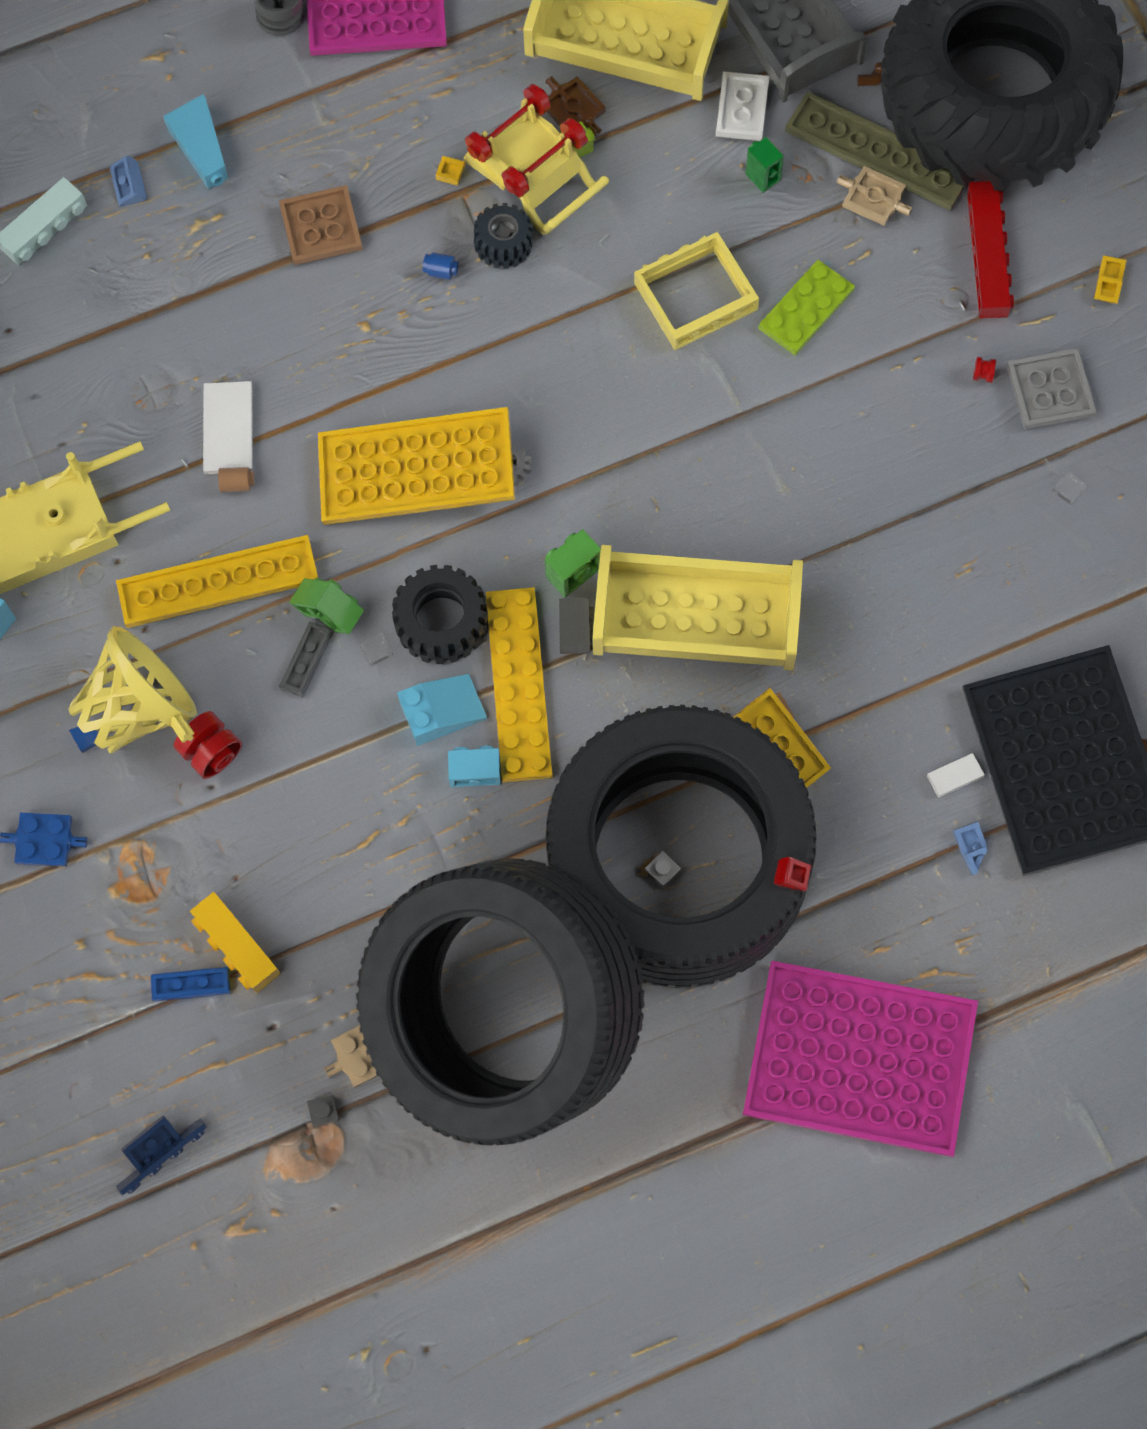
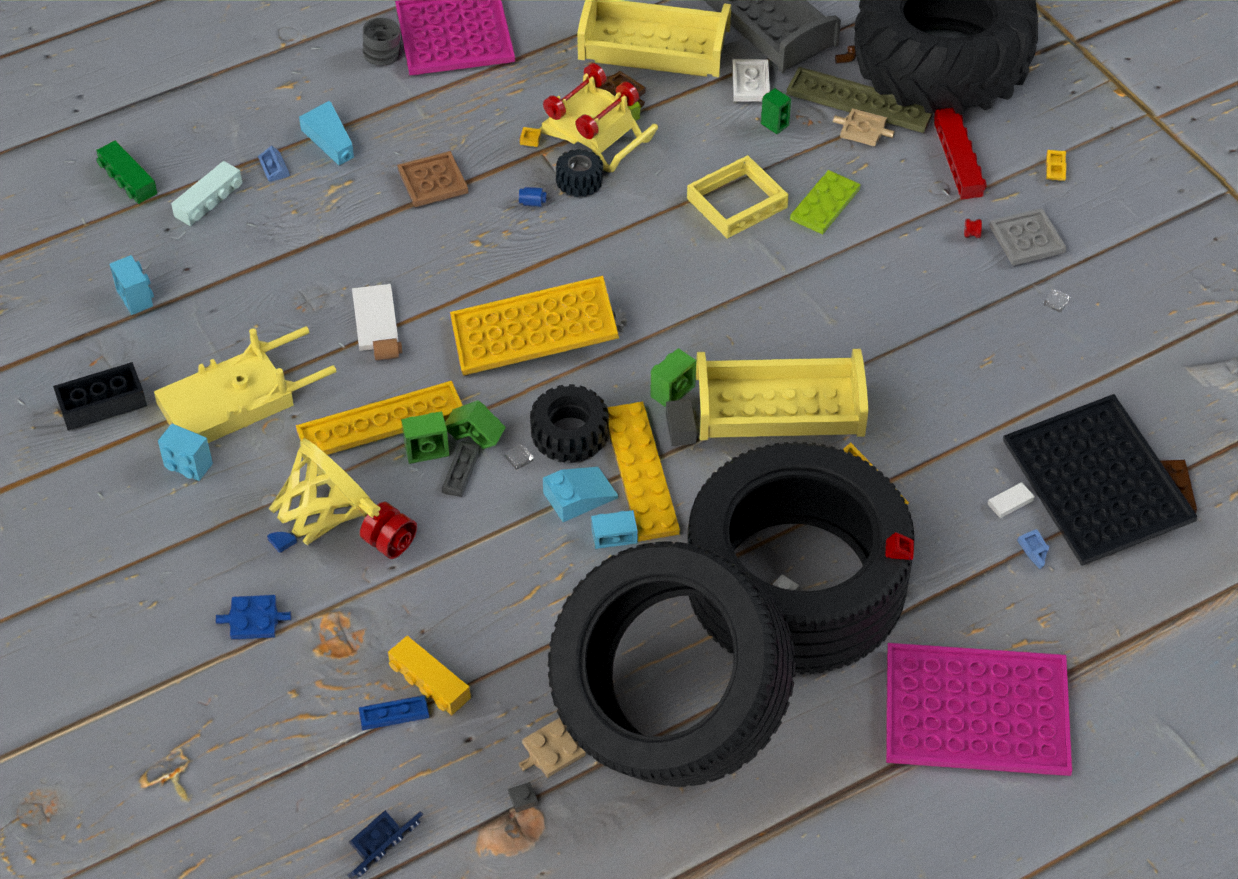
camera: 10 degrees left, 20 degrees down
none -> bright green brick [401,411,449,464]

